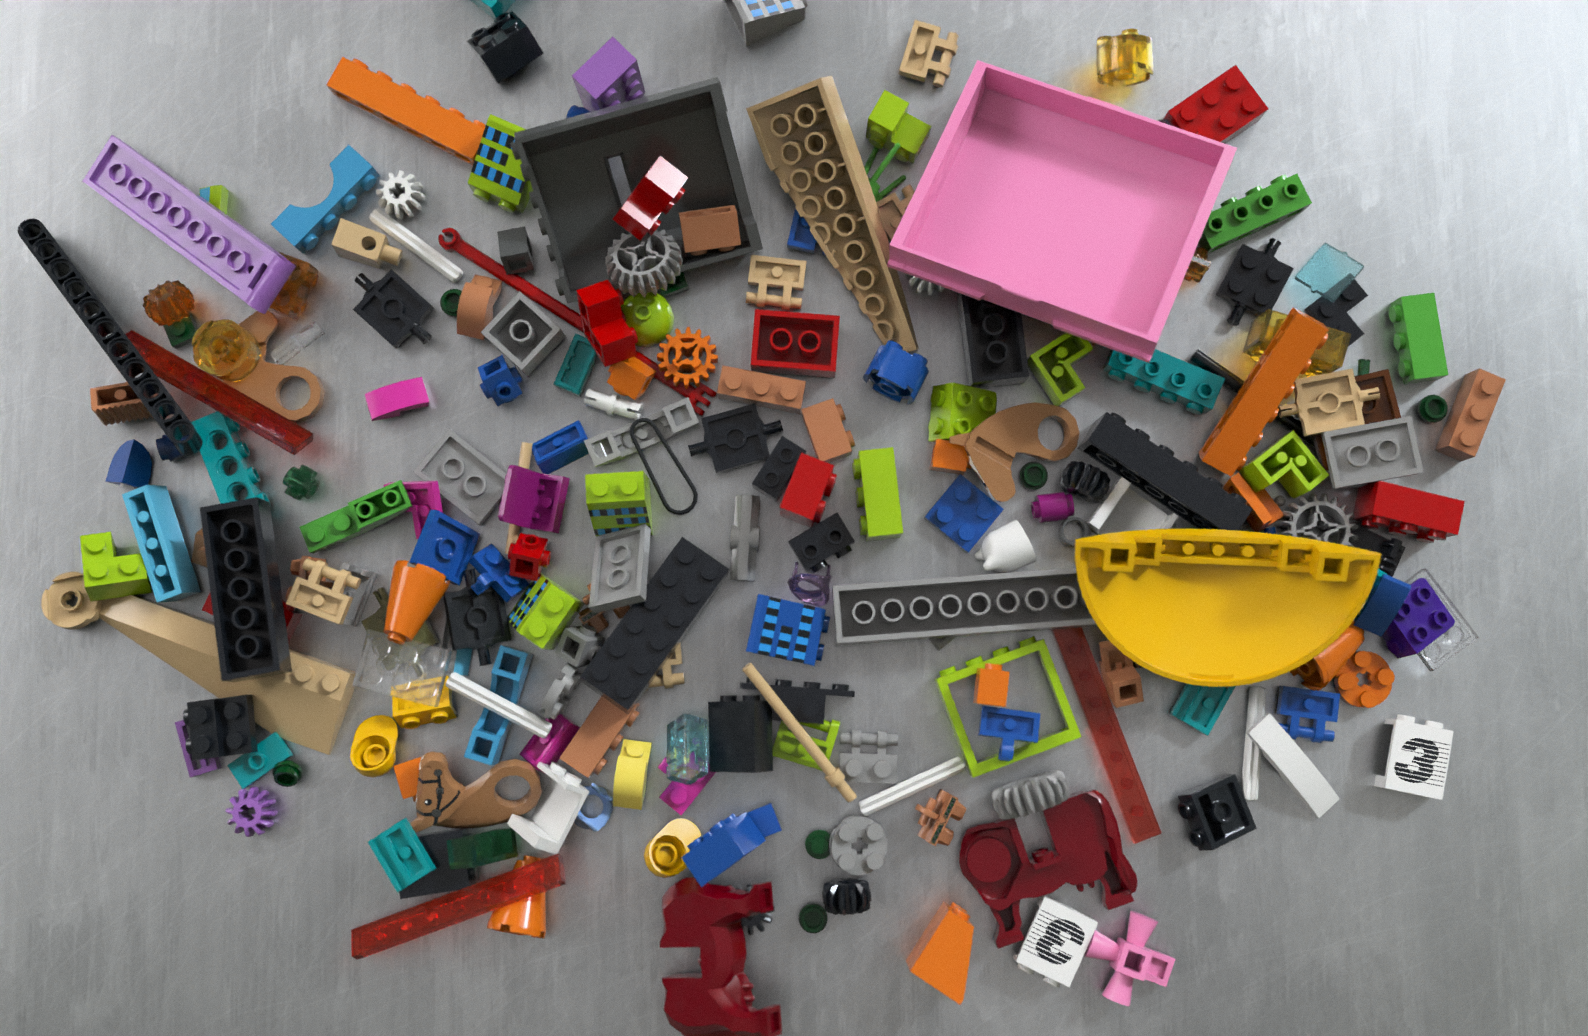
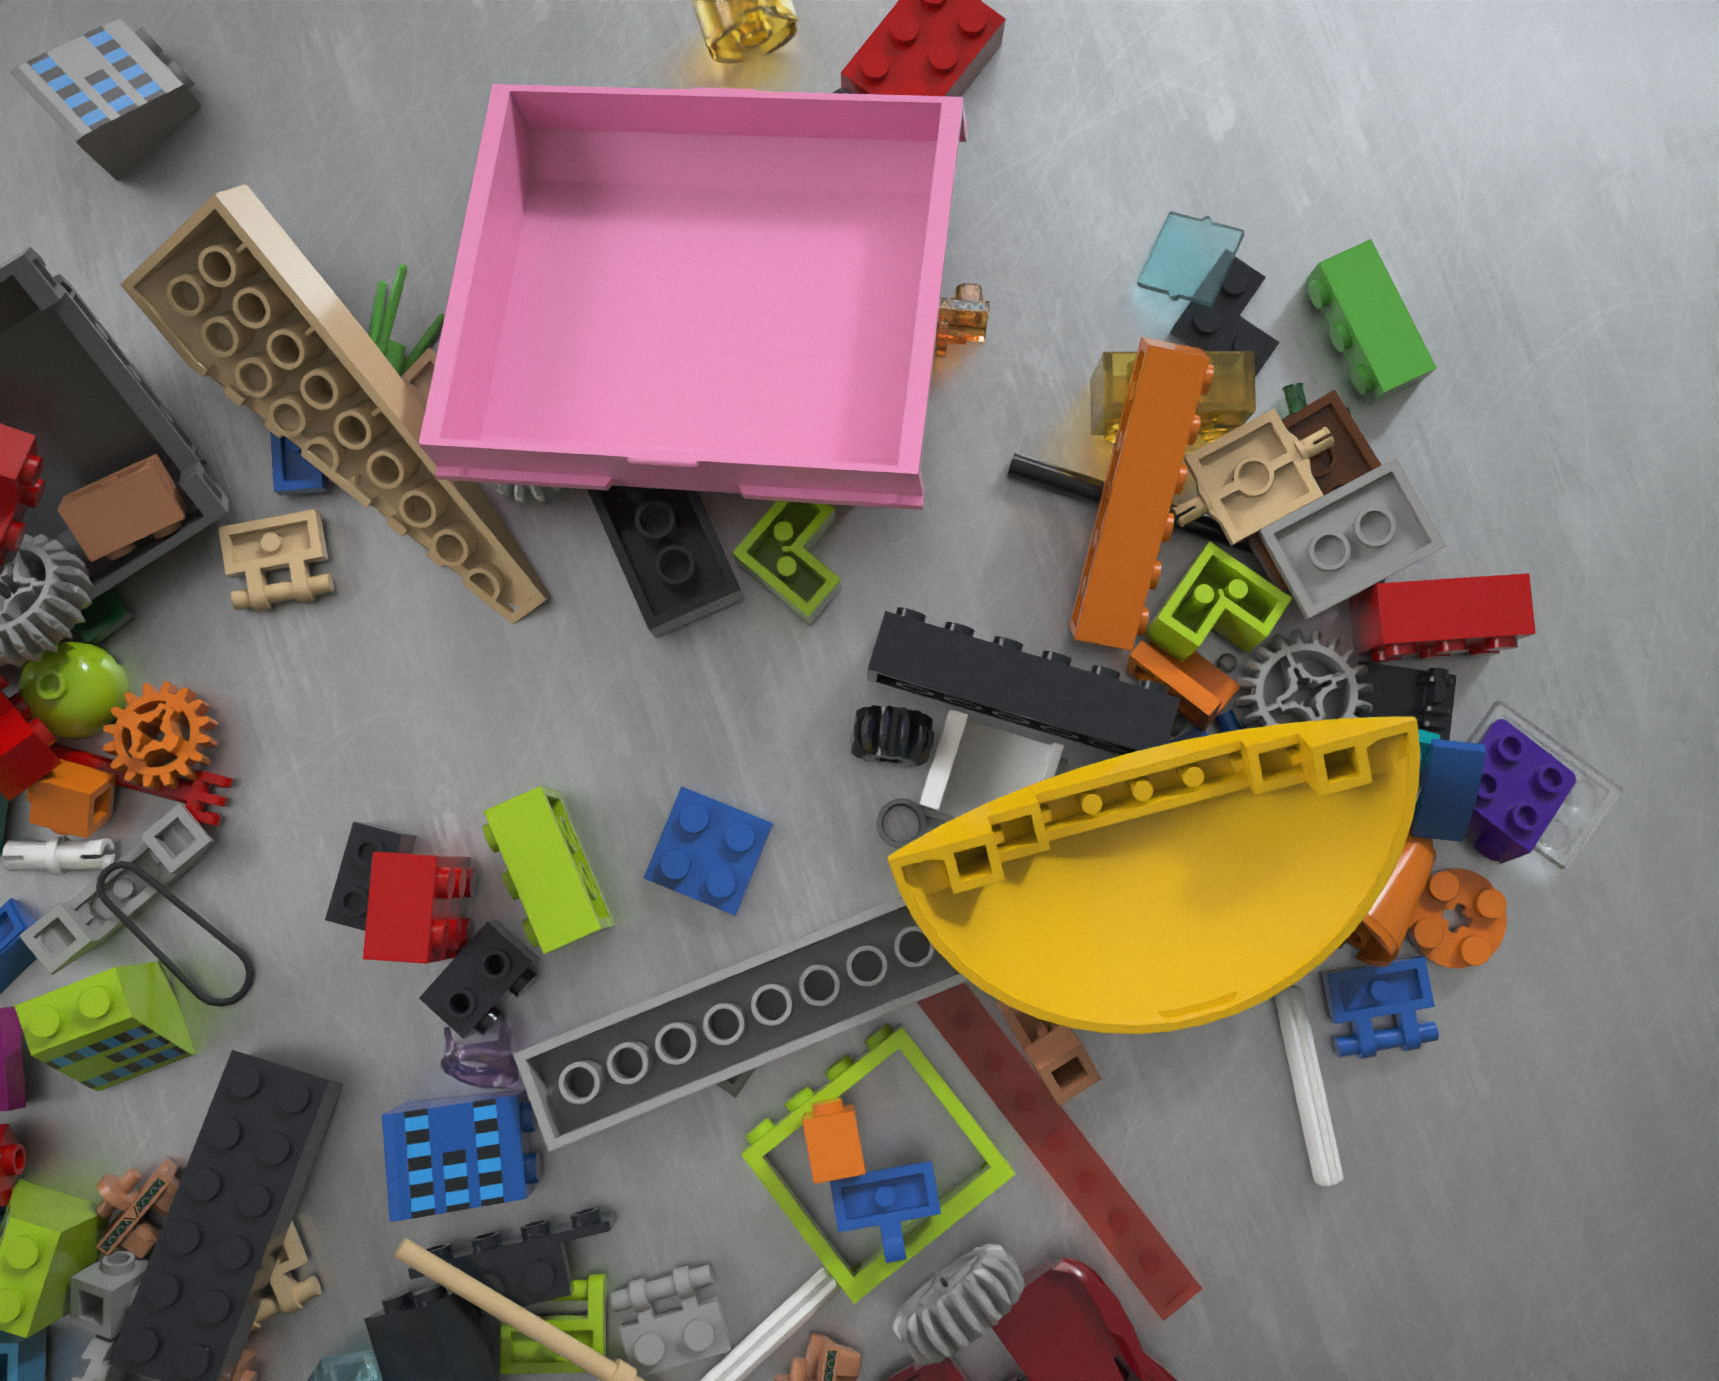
camera: 20 degrees left, 0 degrees up
light grey plate [589,523,651,613] -> none
black plate [688,403,783,474] -> none
nougat brick [717,365,806,414] -> none
light grey piece [730,495,760,582] -> none
red brick [750,309,840,378] -> none
nougat brick [801,398,855,463] -> none
blue brick [863,340,929,404] -> none
lime brick [866,90,932,163] -> none
tan plate [898,20,959,88] -> none
lime bracket [928,382,997,442] -> none
orange brick [930,439,971,475] -> none
medium nougat animal [949,402,1080,502] -> none
white piece [975,520,1037,573] -> none
dark green plate [1019,462,1048,490] -> none
magenta brick [1031,492,1075,523] -> none
teal brick [1102,349,1225,415] -> none
teal plate [1169,683,1236,736] -> none
black plate [1178,774,1257,851] -> none
bright green brick [1198,174,1312,256] -> none
black plate [1216,238,1294,326] -> none
white slope [1245,713,1340,818] -> none
white panel [1374,714,1454,800] -> none
dark green plate [1418,395,1448,423] -> none
nougat brick [1435,368,1506,462] -> none

